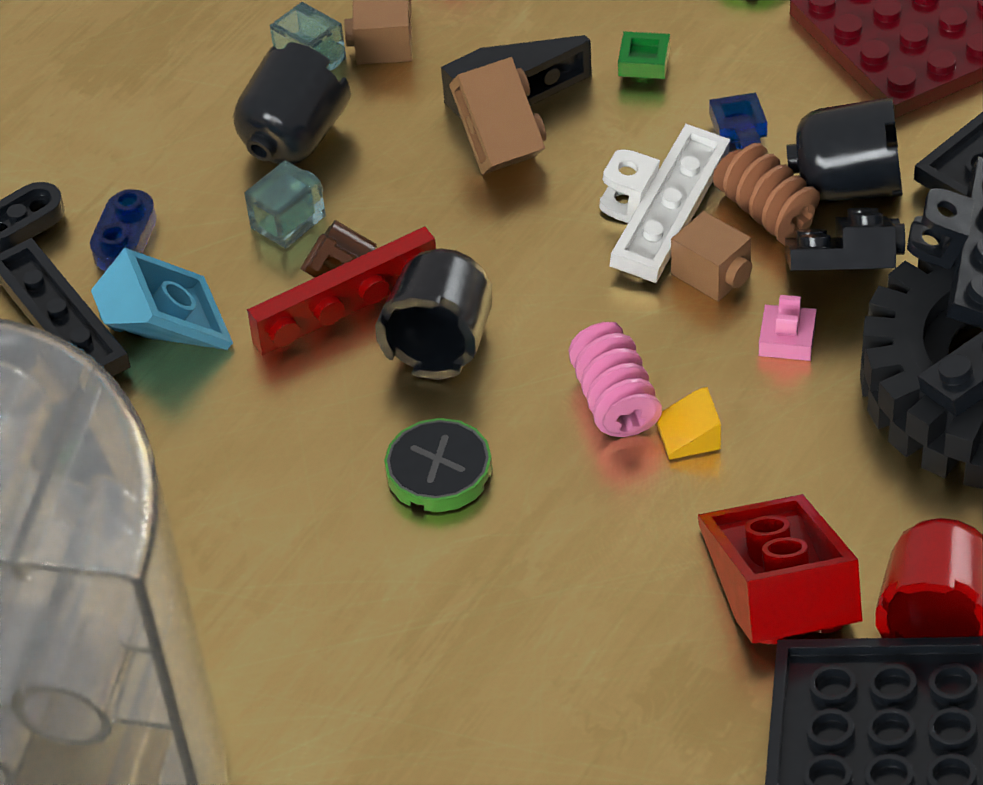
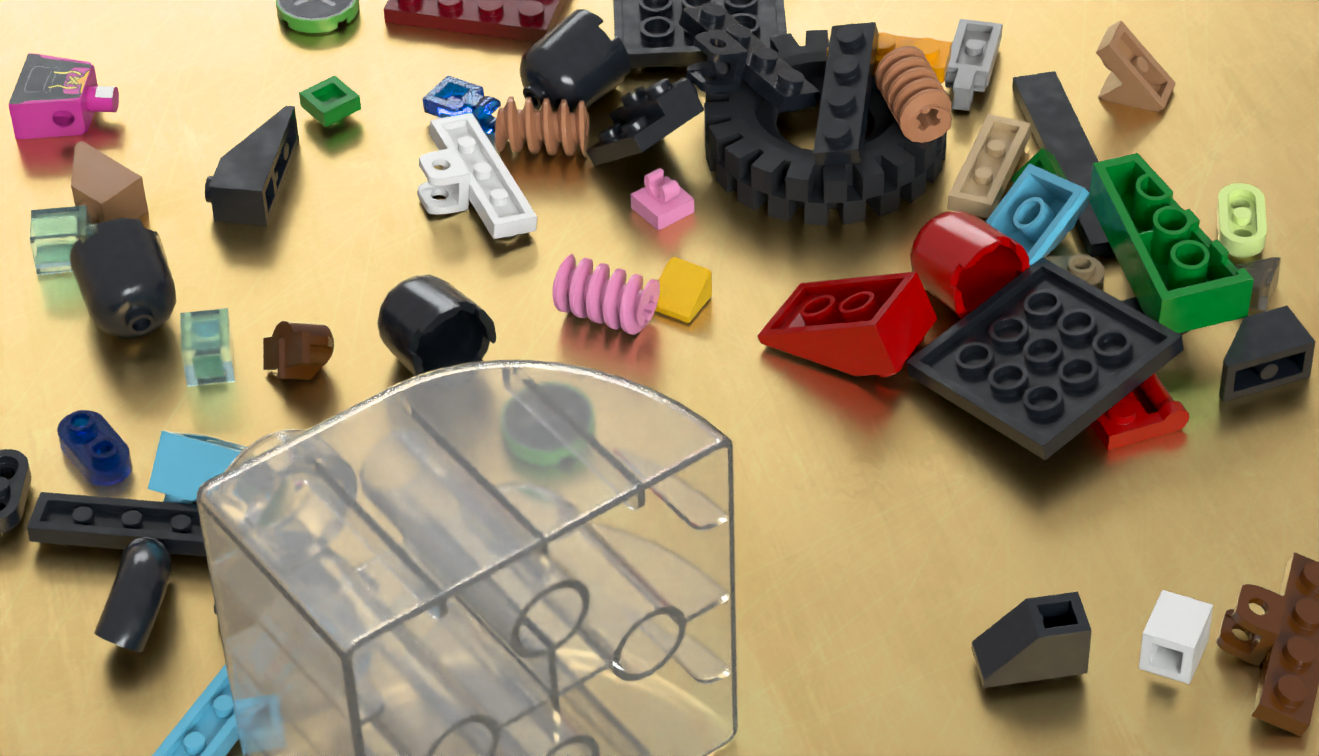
camera: 50 degrees left, 5 degrees down
red plate [247,226,436,356] -> none
medium nougat brick [449,57,547,175] -> none
medium nougat brick [671,211,752,302] -> none

